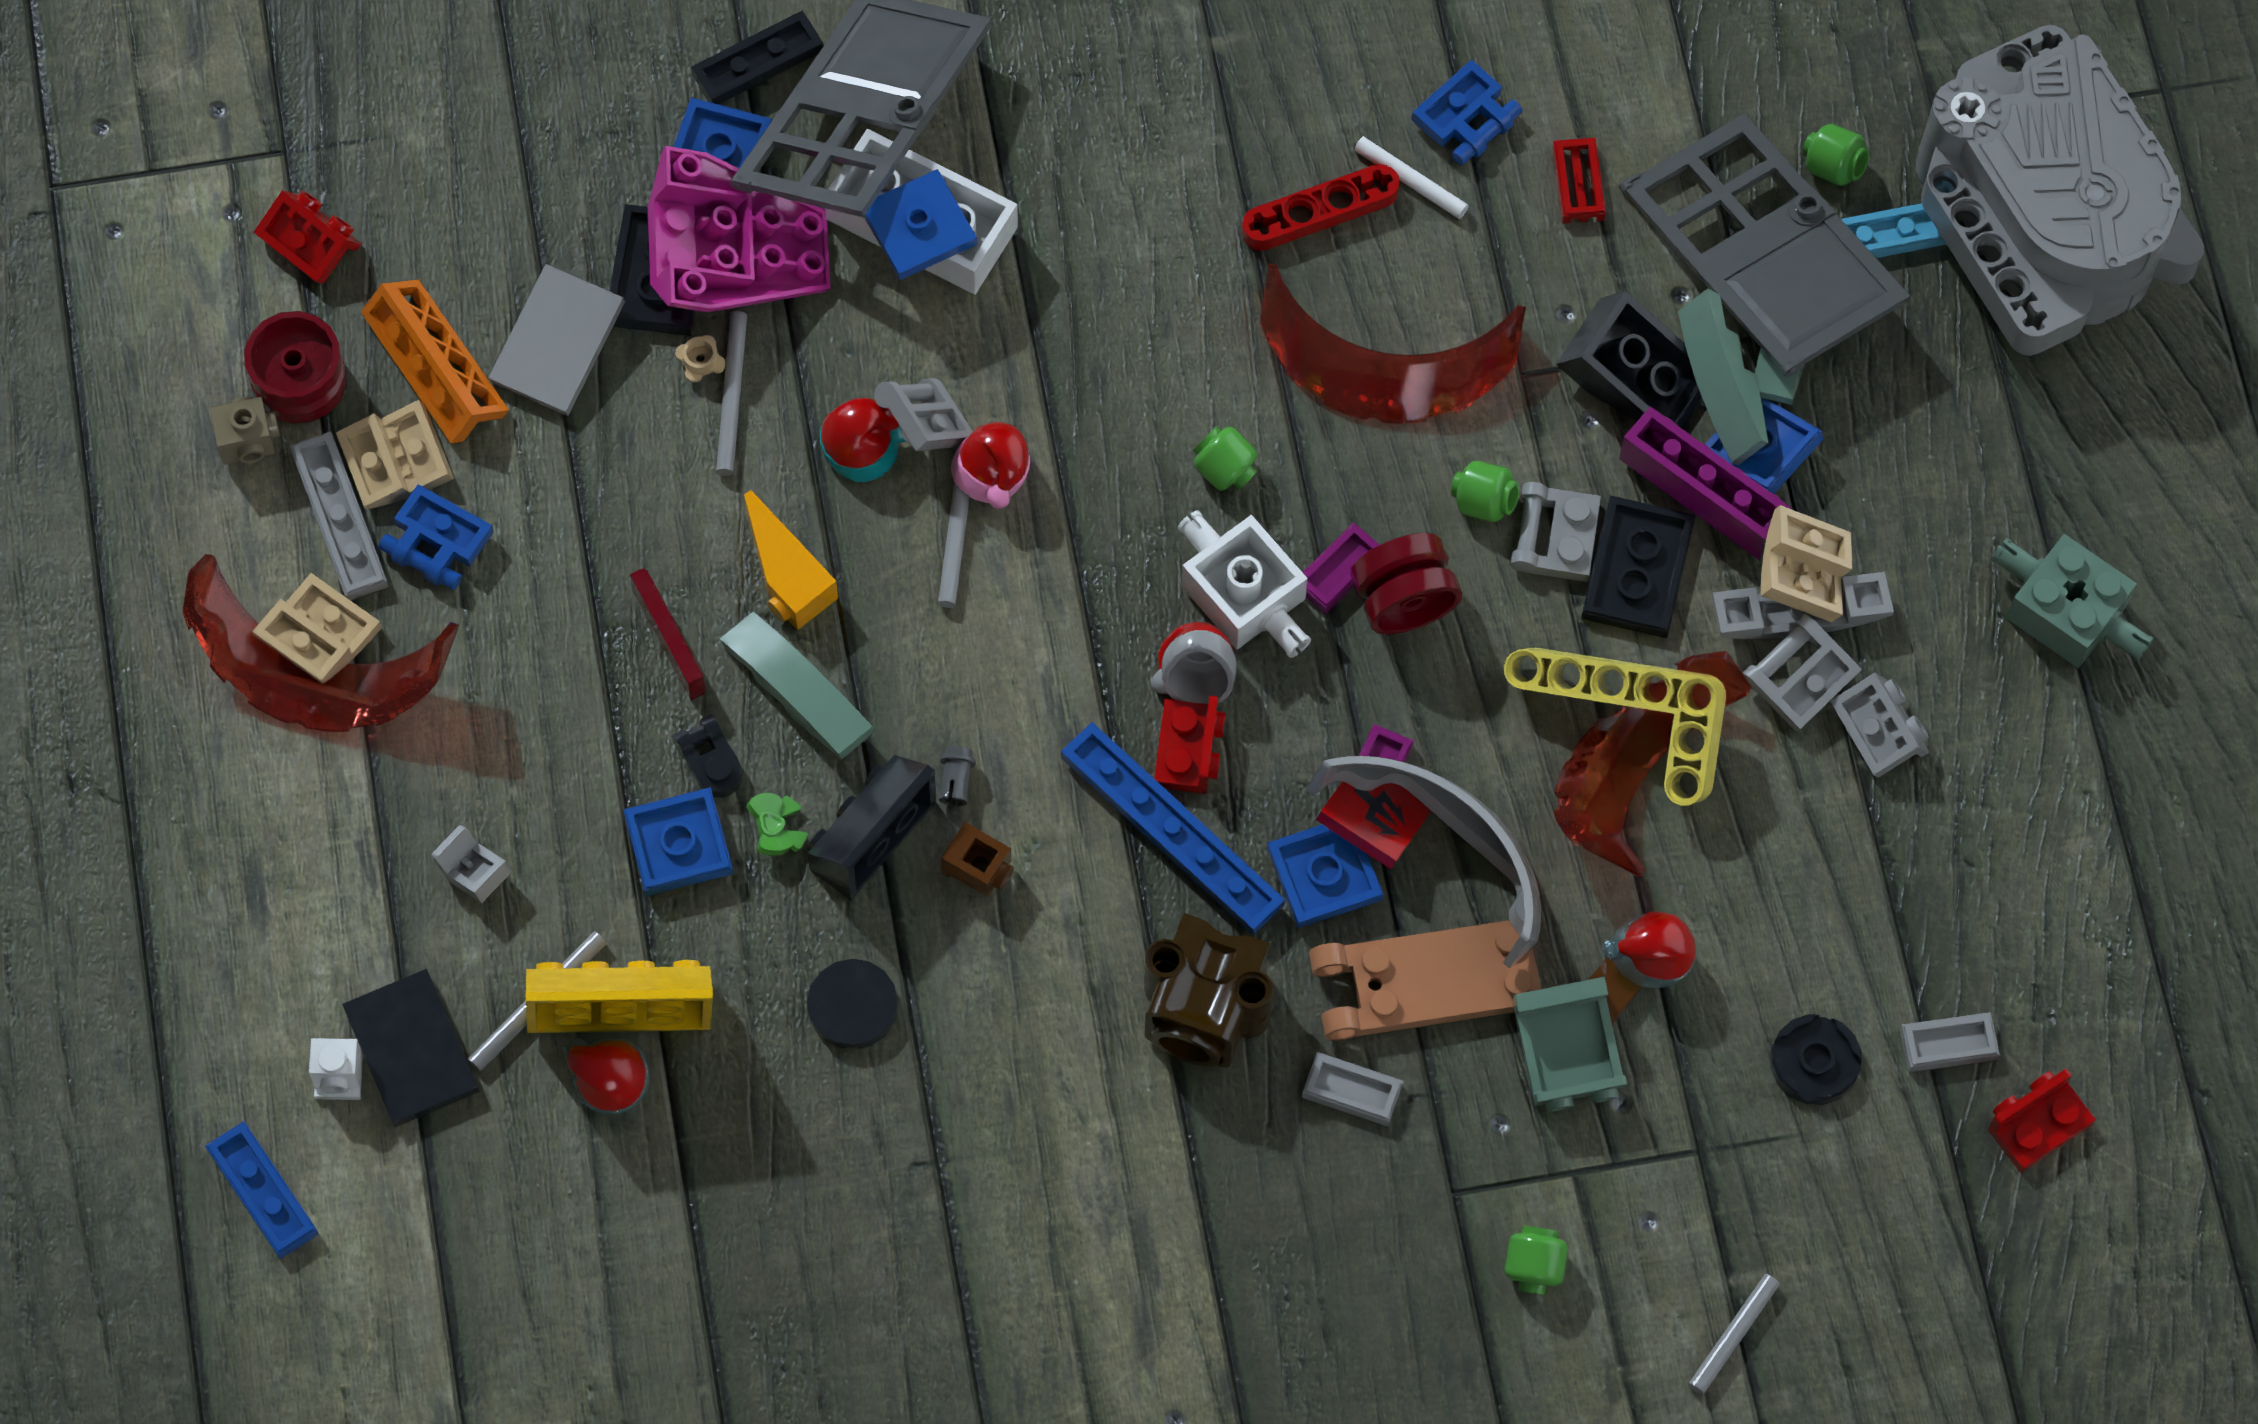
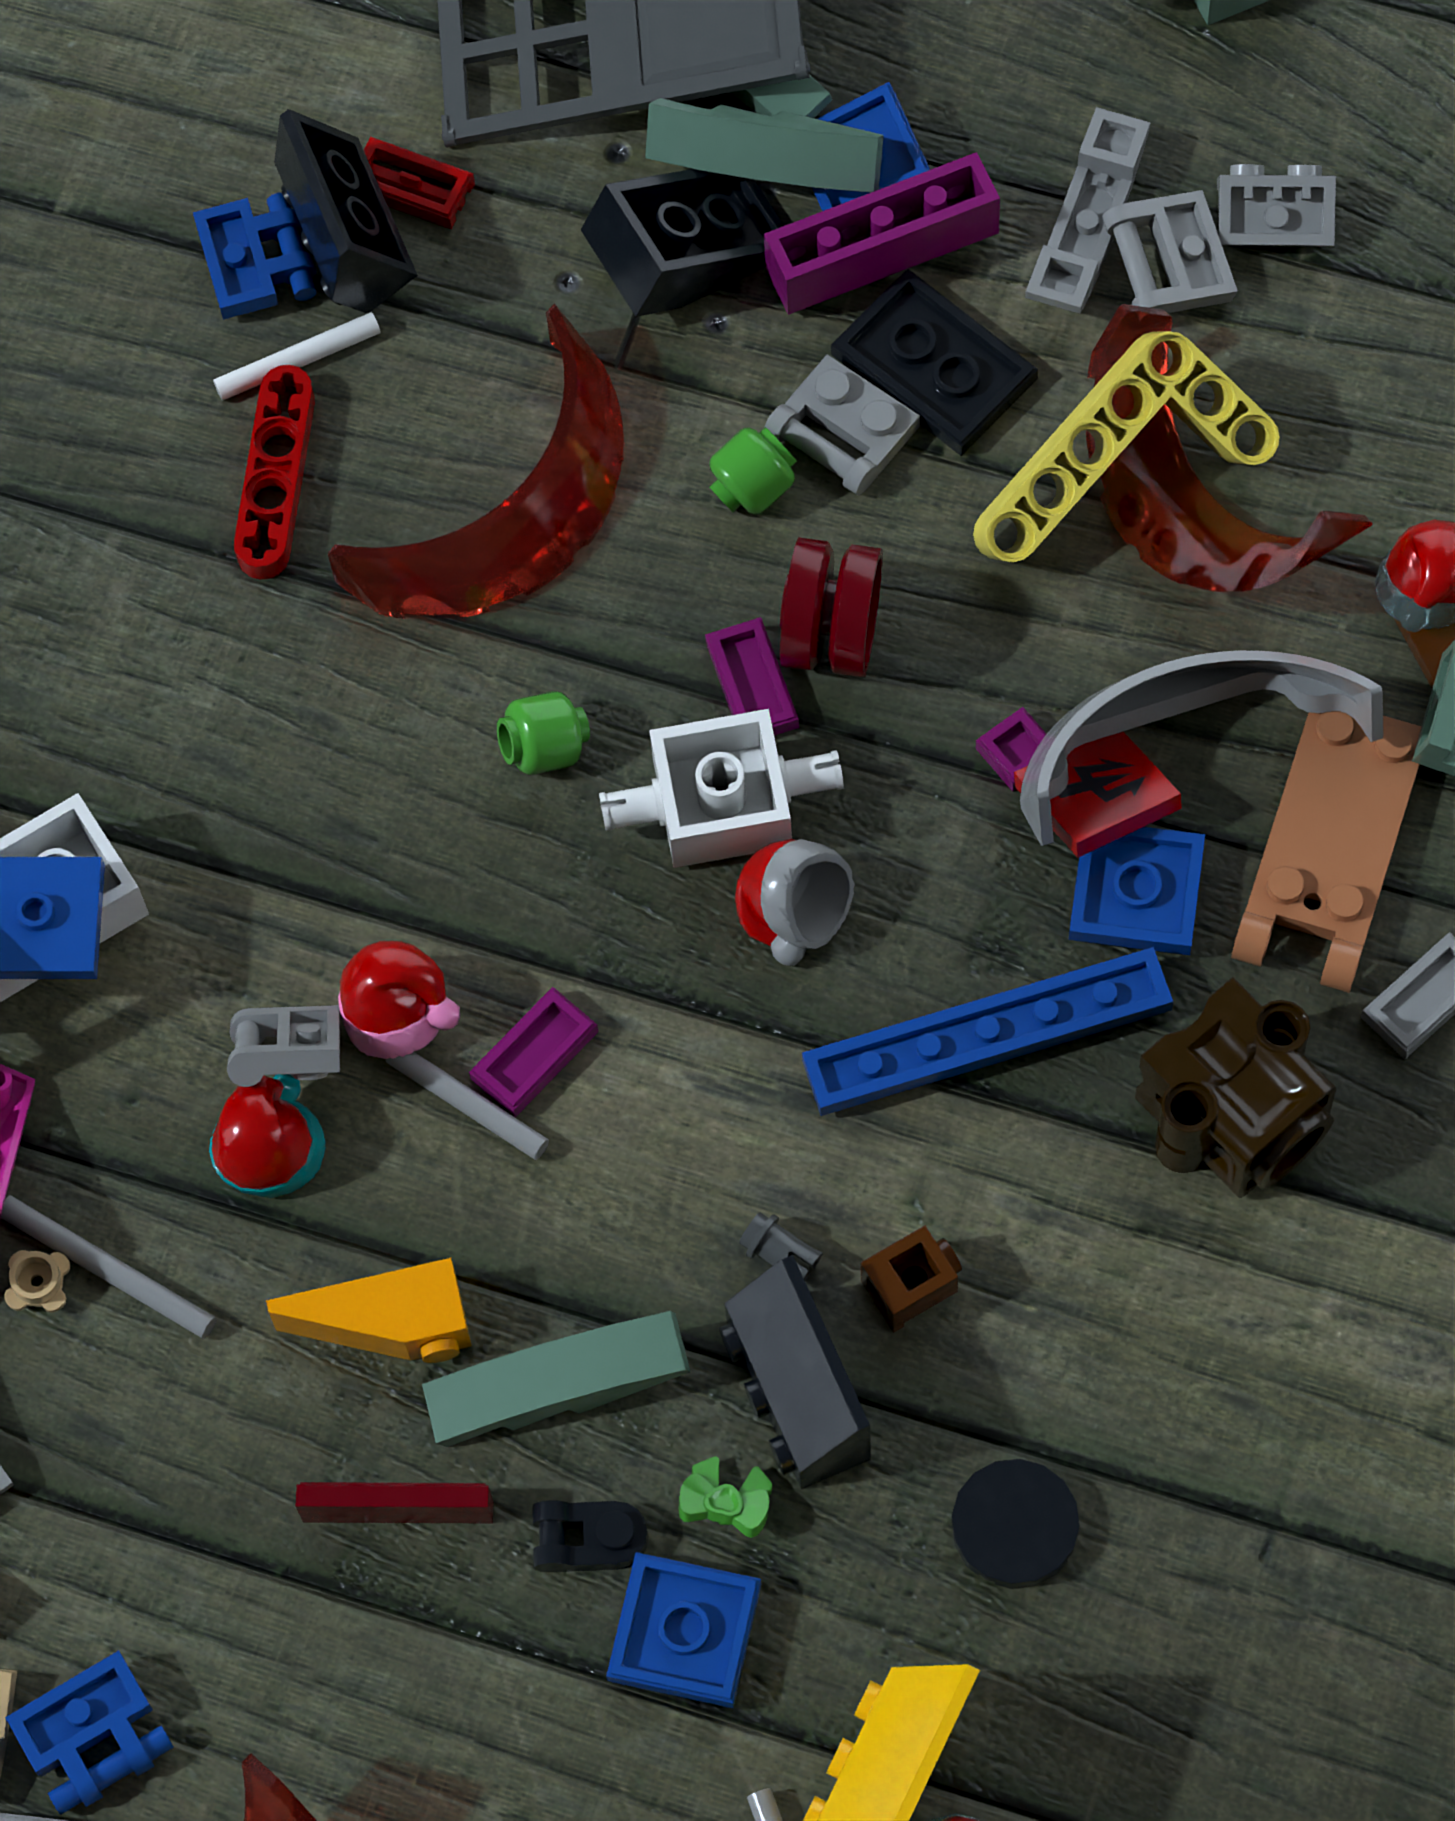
camera: 55 degrees left, 0 degrees up
red bracket [1154,695,1226,794] -> none
tan slope [1761,505,1852,622] -> none
none -> black slope [274,109,418,314]
none -> magenta tile [469,987,599,1118]

